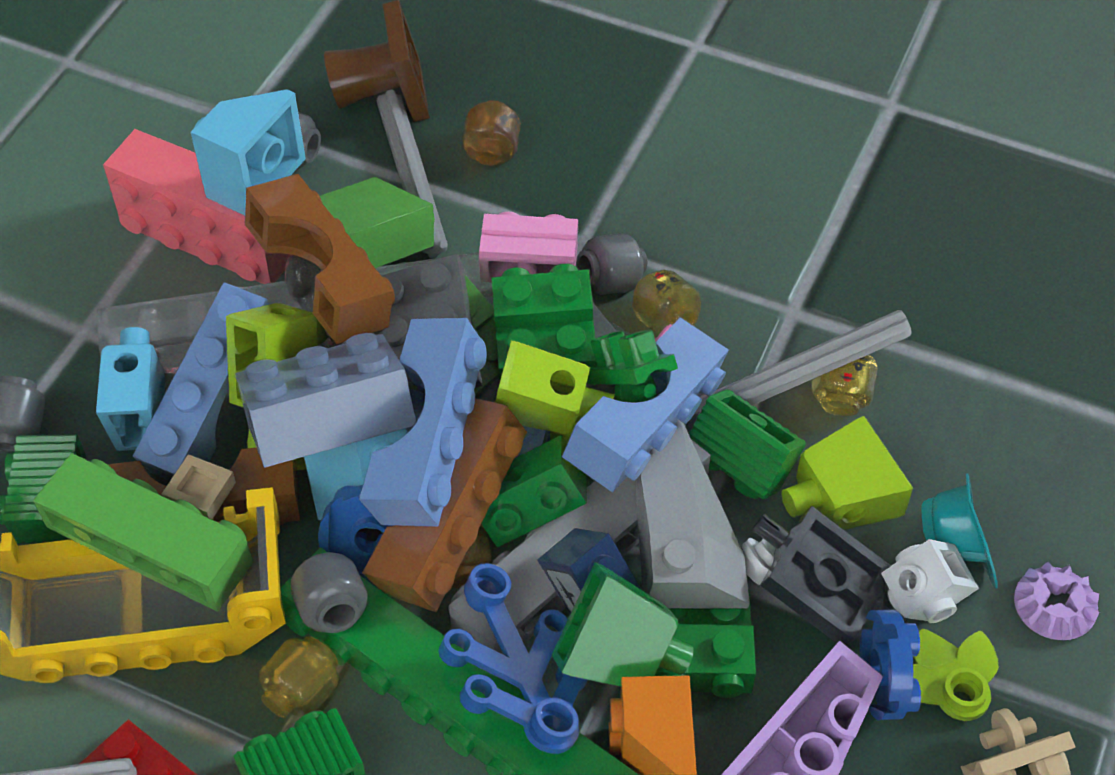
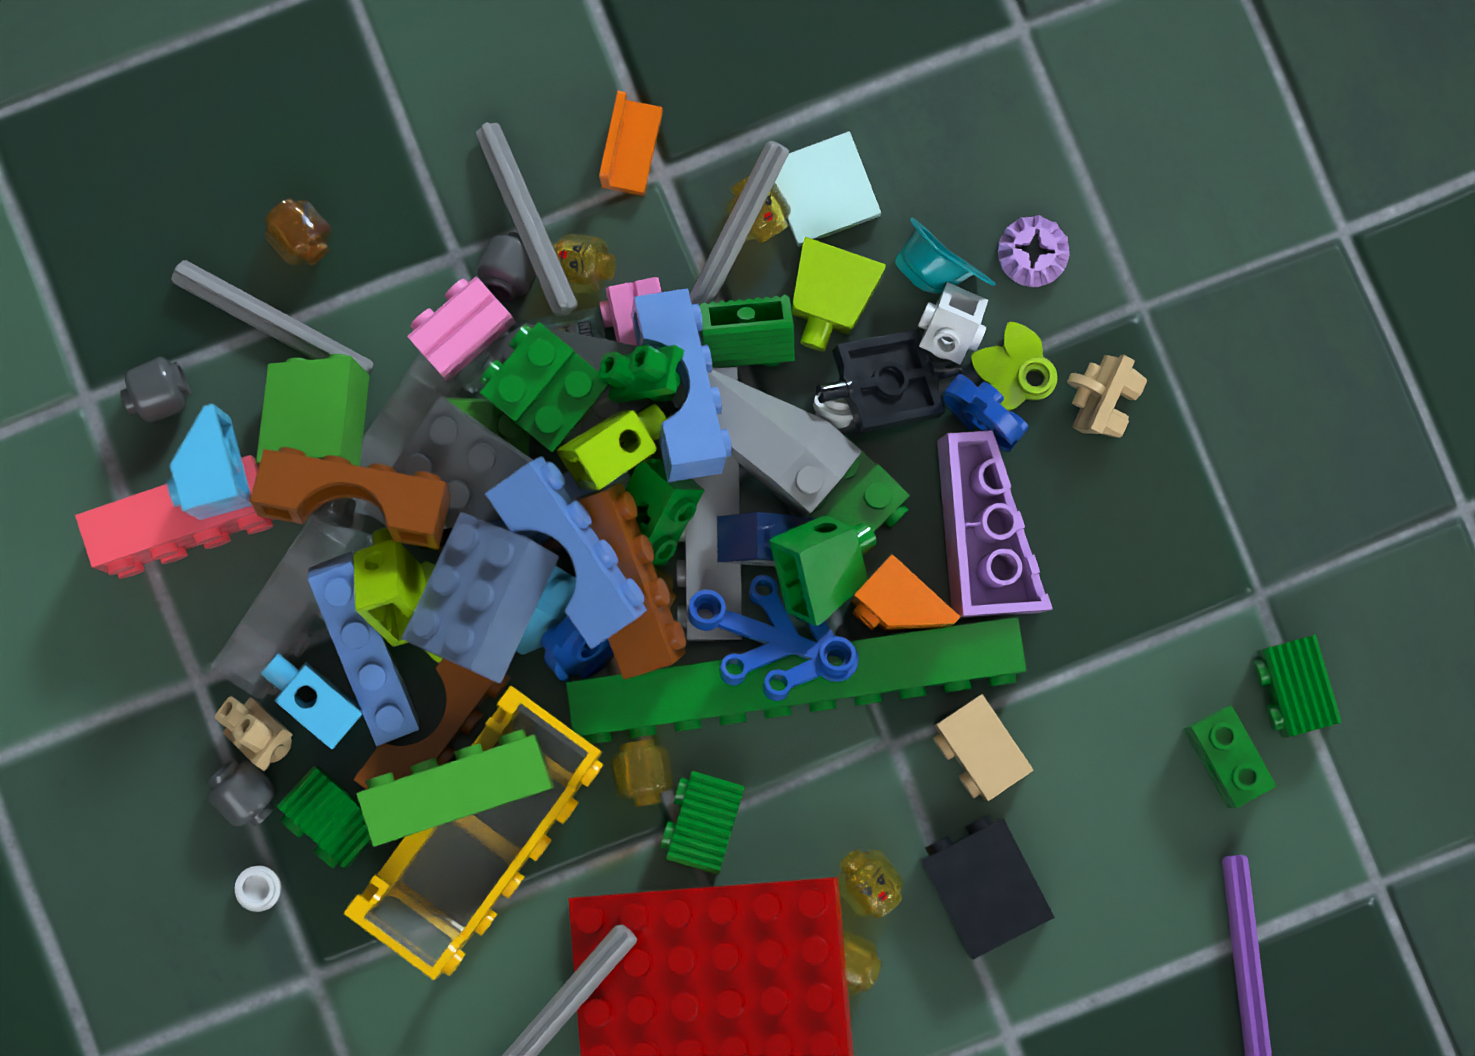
camera: 45 degrees left, 30 degrees up
tan plate [162,454,236,520] -> none
dark grey head [291,552,367,633] -> none
reddish brown plant [324,0,430,122] -> none
none -> tan hips [214,696,293,771]
none -> light grey axle [476,122,577,316]
none -> orange panel [599,90,663,197]
none -> light aqua tile [774,131,881,247]

